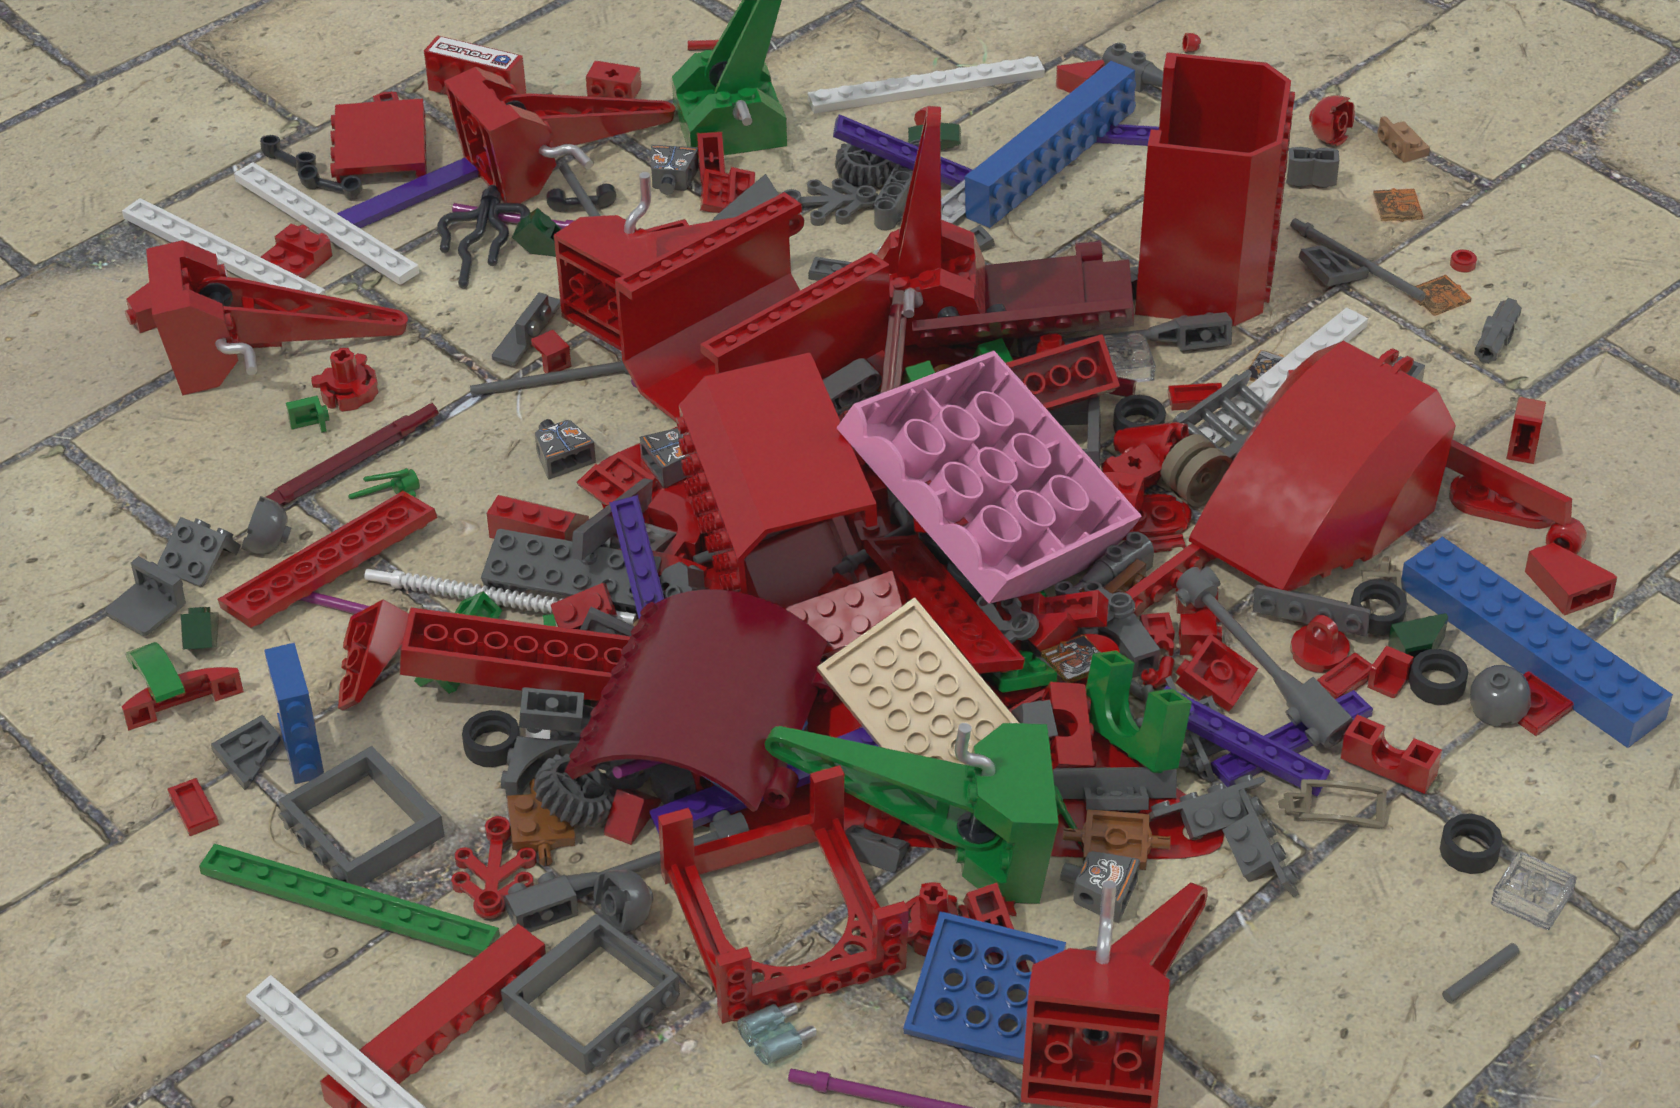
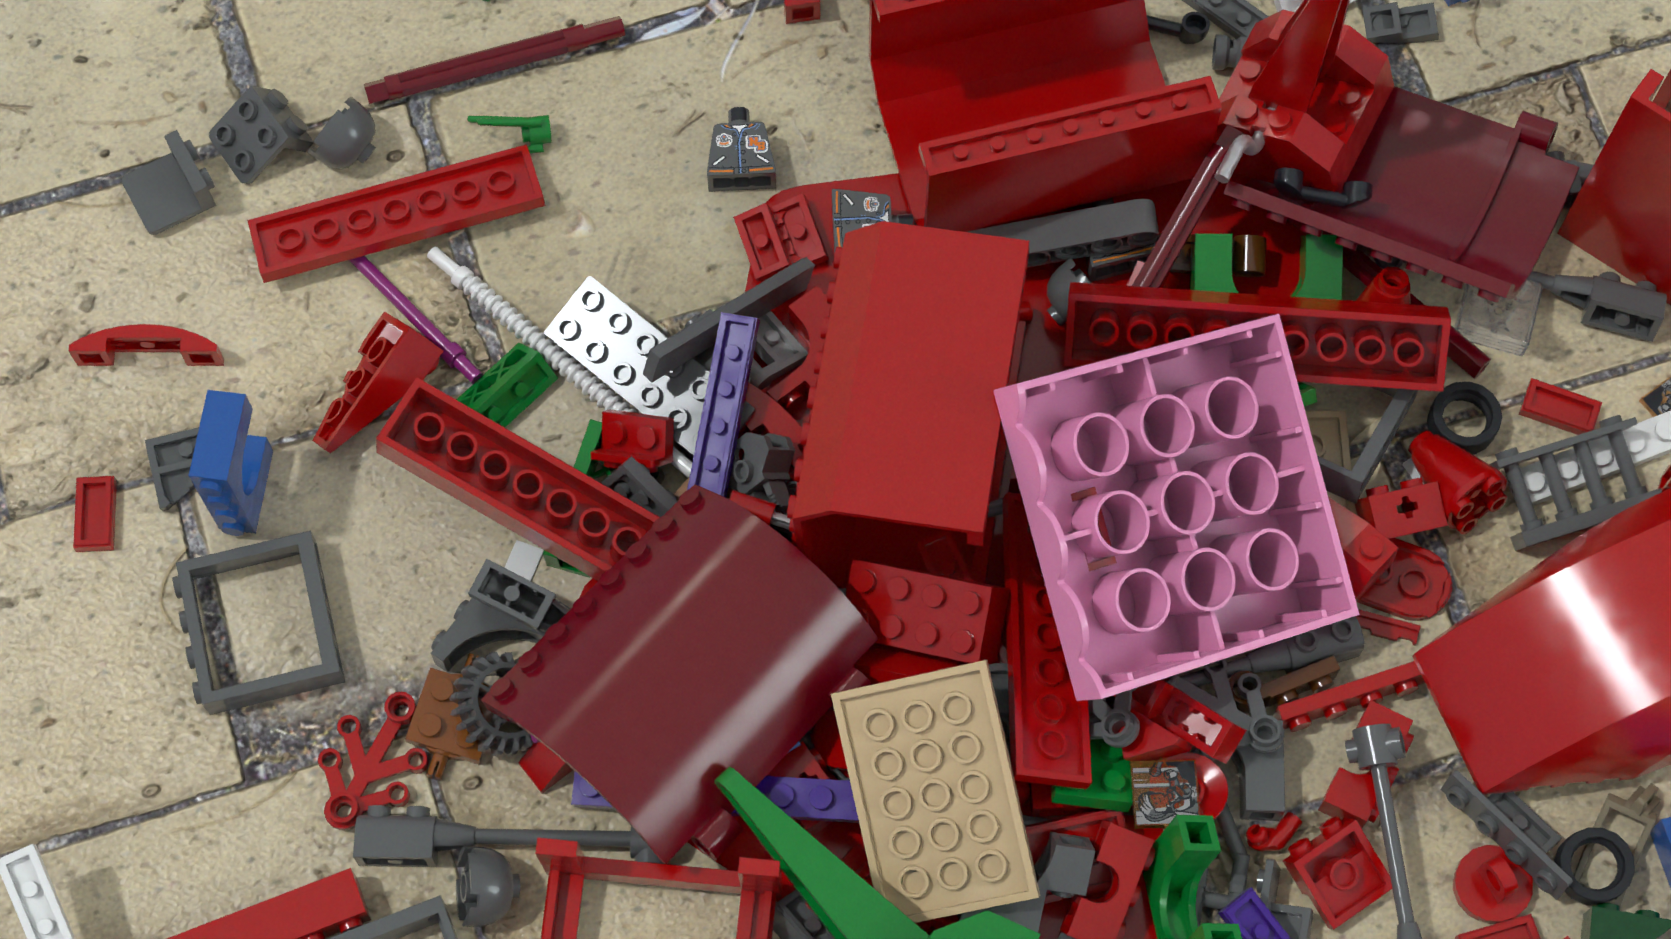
camera: 25 degrees right, 25 degrees up
green slope [125,642,185,703] -> none
dark green slope [180,607,219,650] -> none
green plate [199,843,500,957] -> none
black tyre [462,710,520,767] -> none
dark grey bar [470,361,629,396] -> none
red slope [486,495,589,541] -> none
red plate [1140,612,1175,656] -> none
dark tan wheel [1161,434,1232,506] -> none

